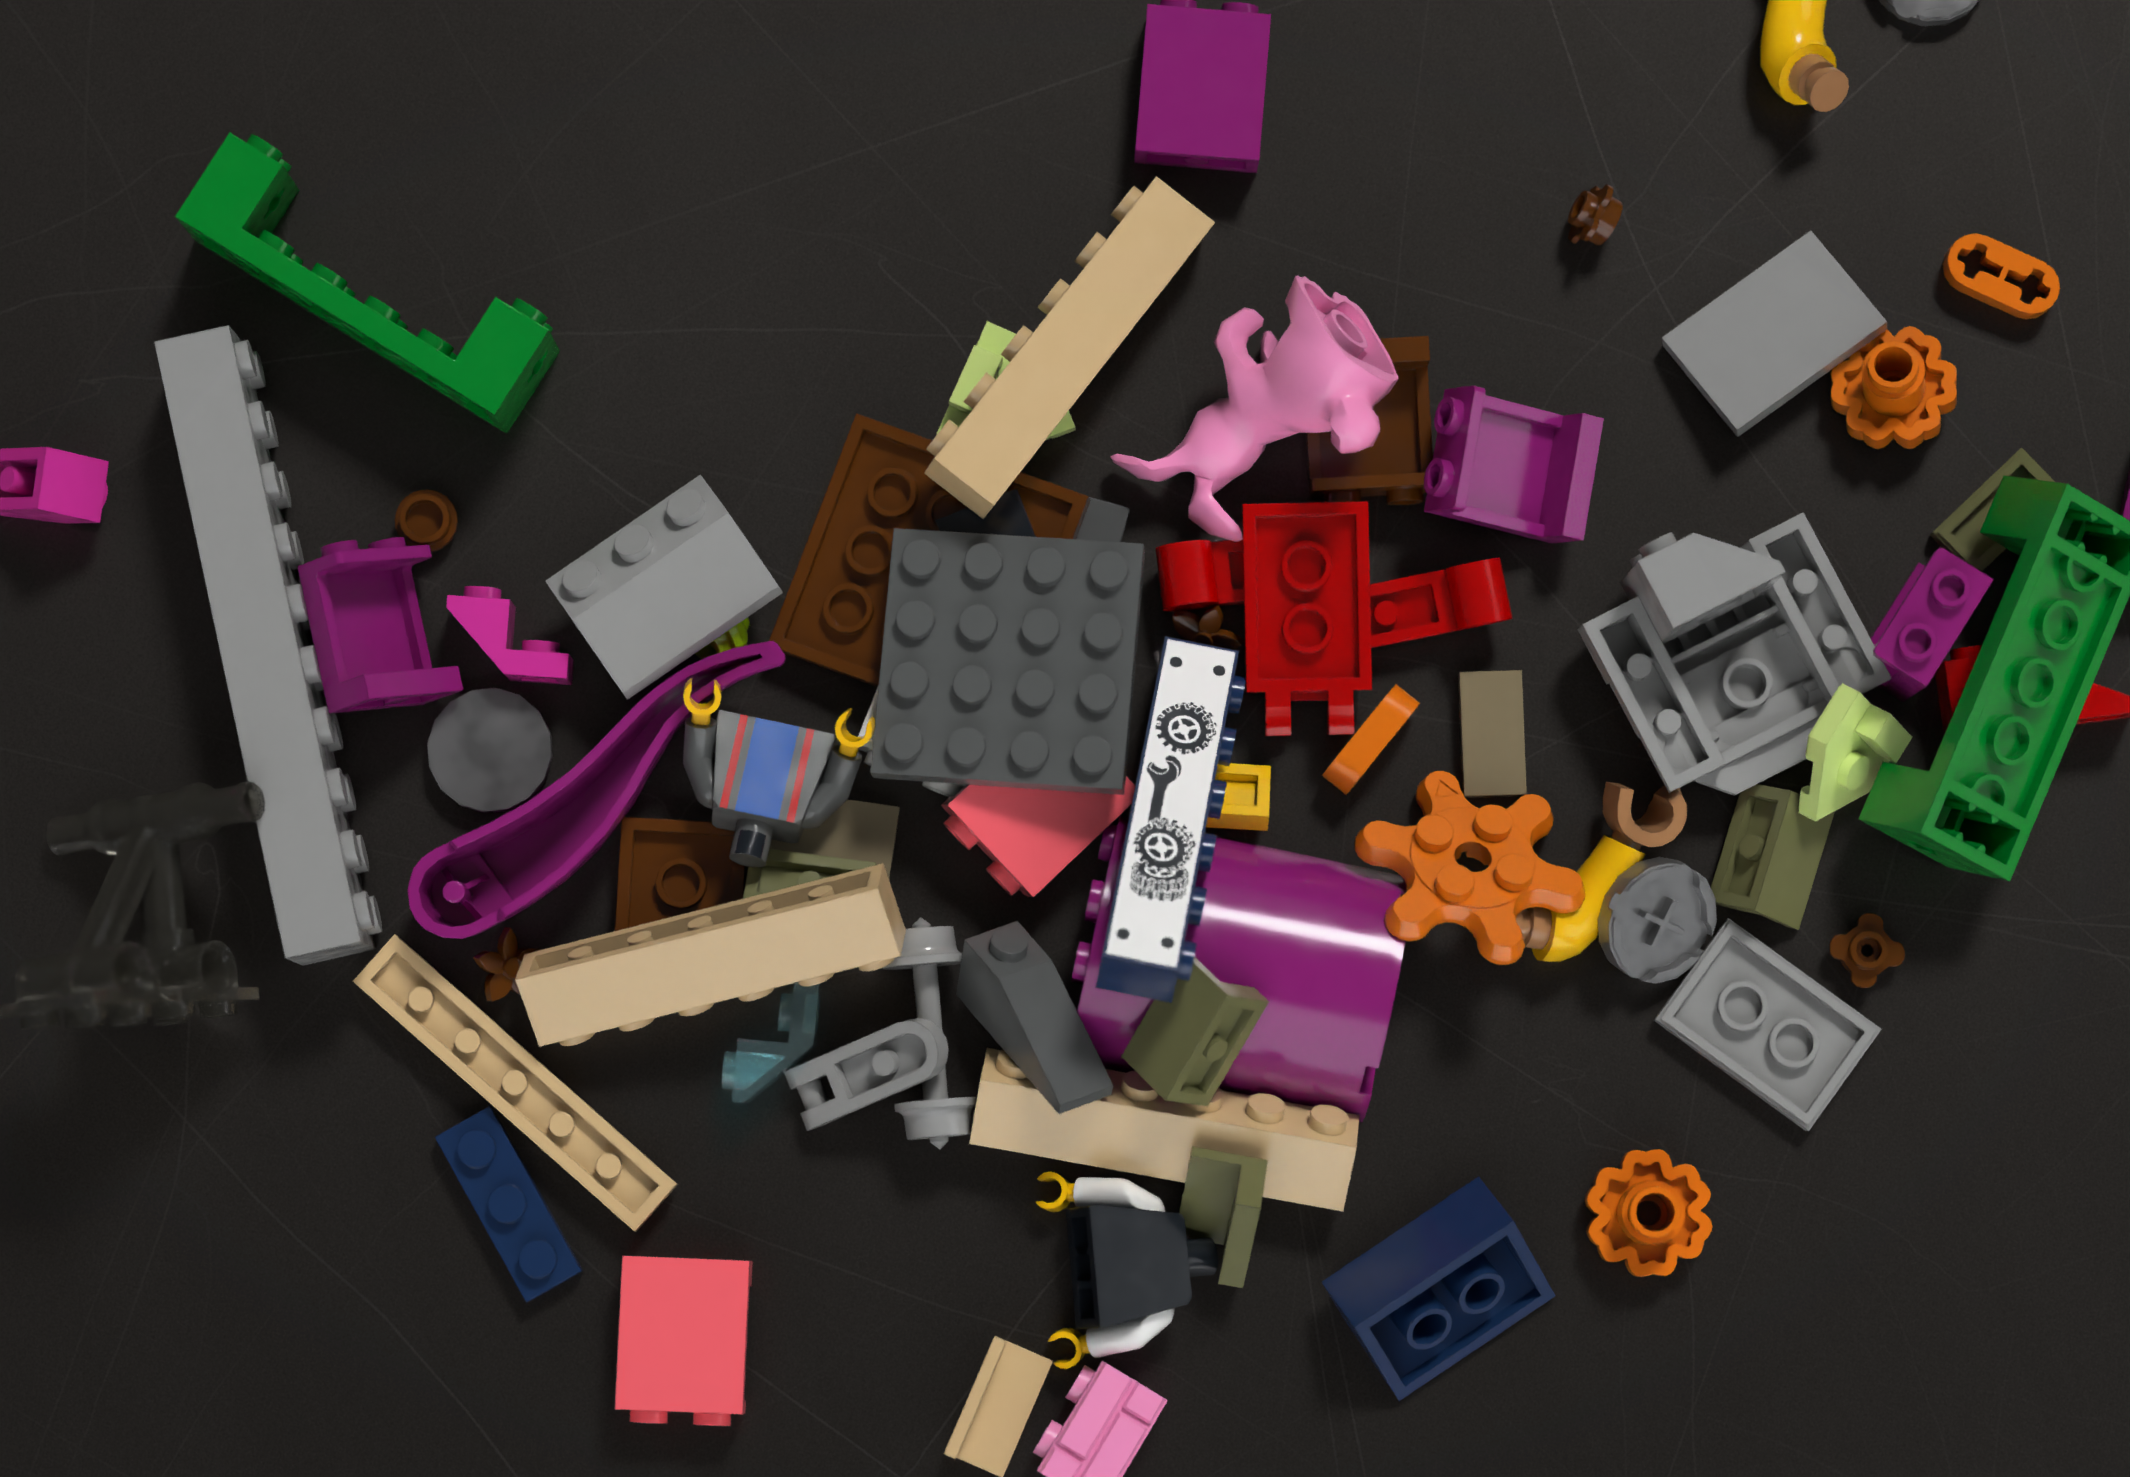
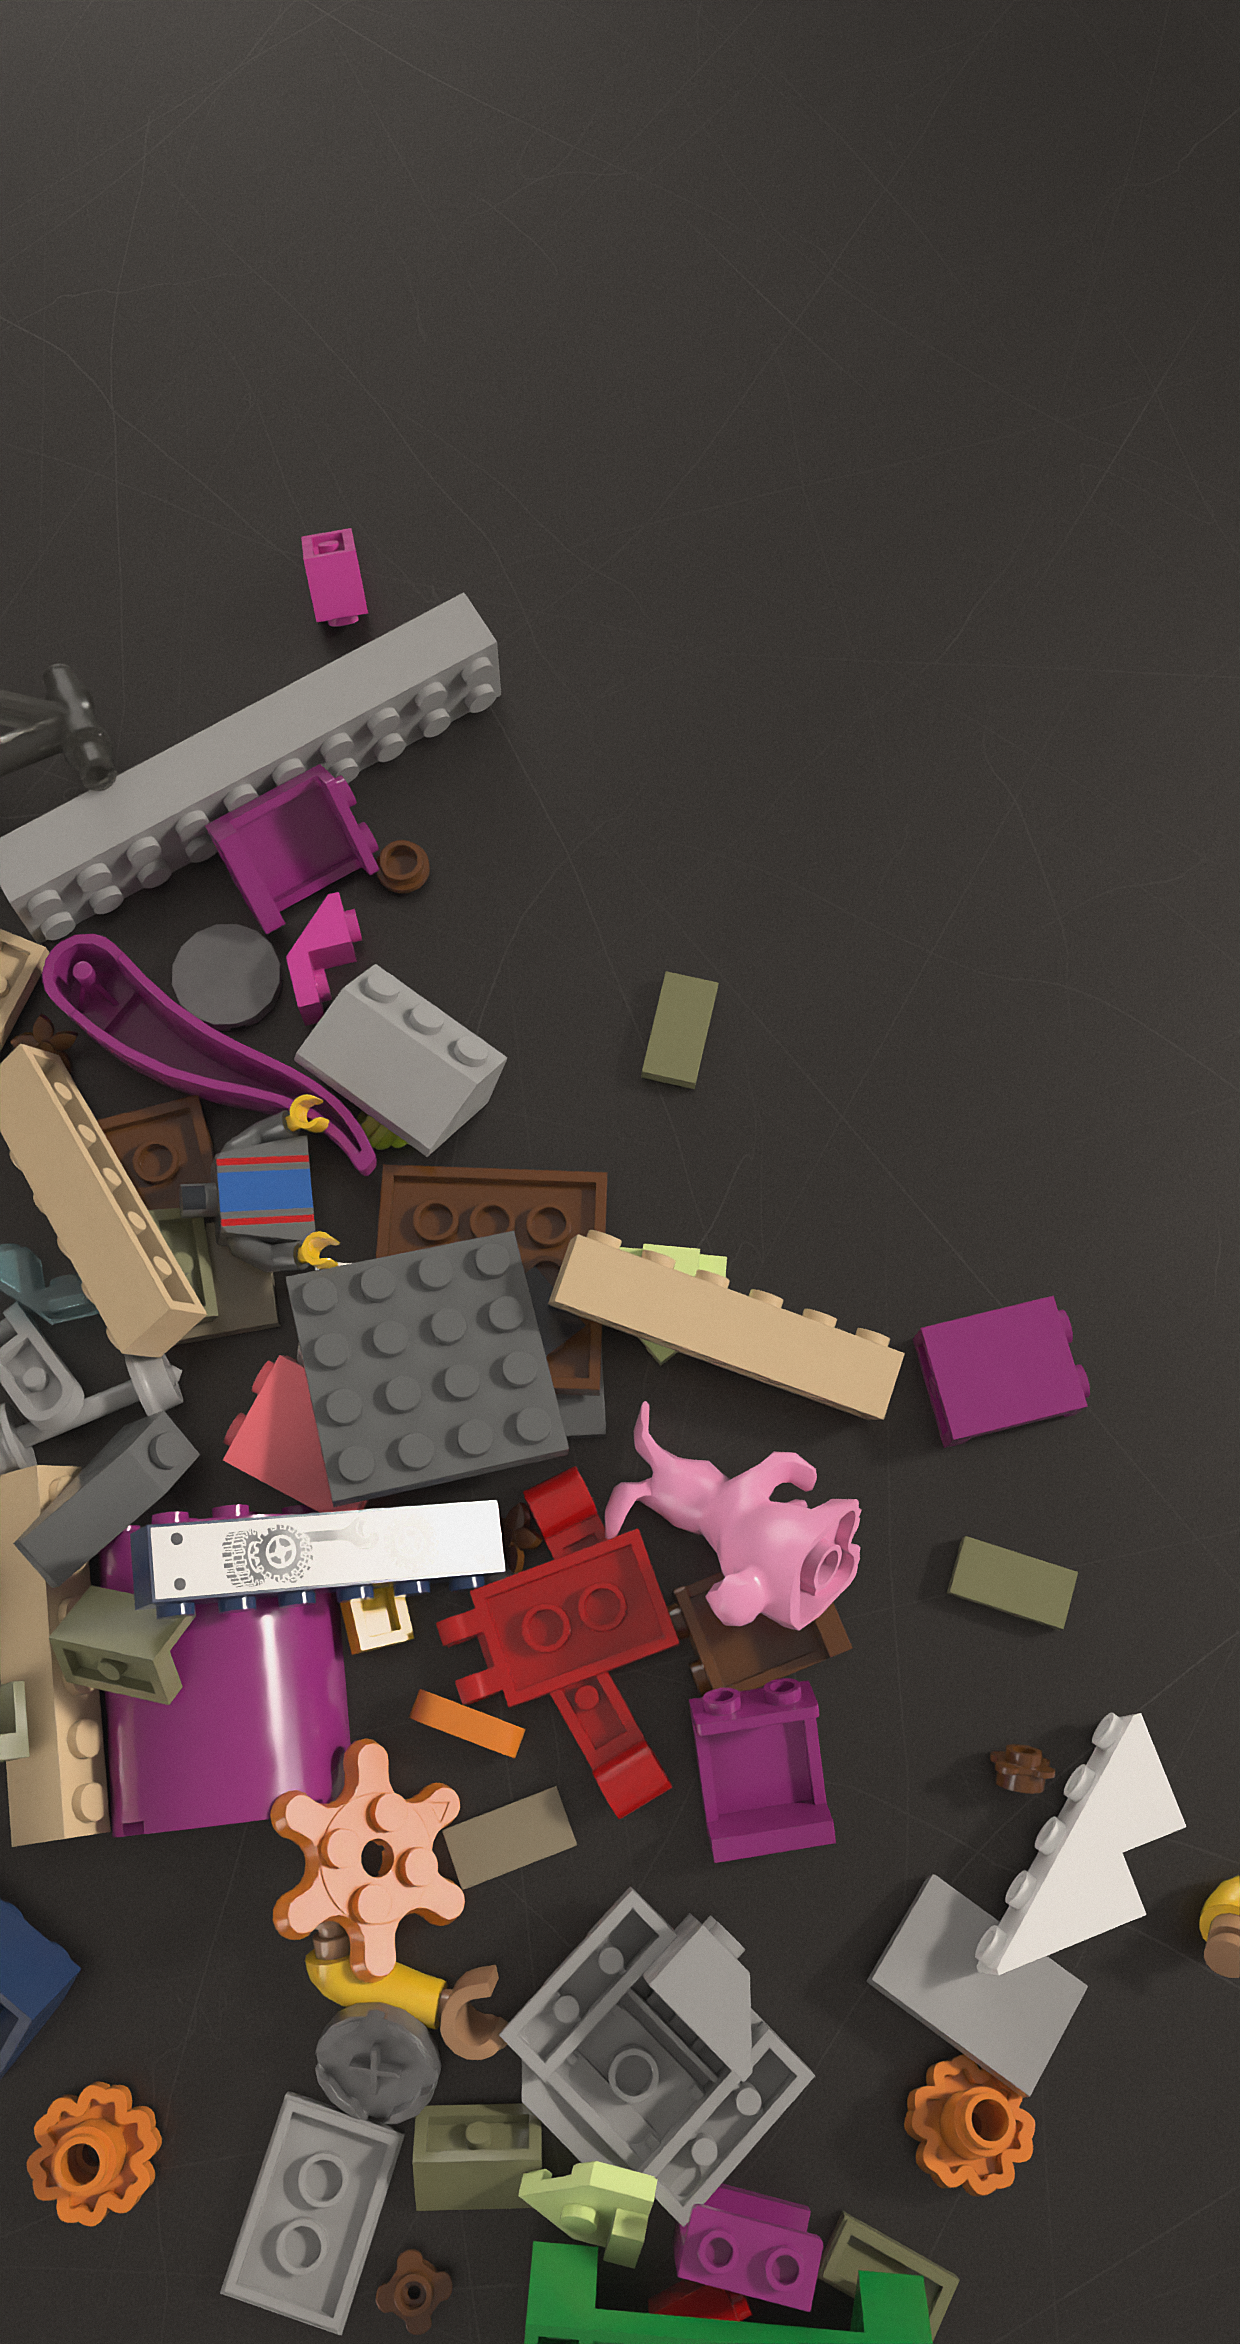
camera: 70 degrees right, 10 degrees down
green plate [175,132,560,434] -> none
orange beam [1943,233,2060,319] -> none
none -> olive tile [641,971,719,1089]
none -> olive tile [946,1536,1078,1630]
none -> white slope [975,1713,1186,1975]

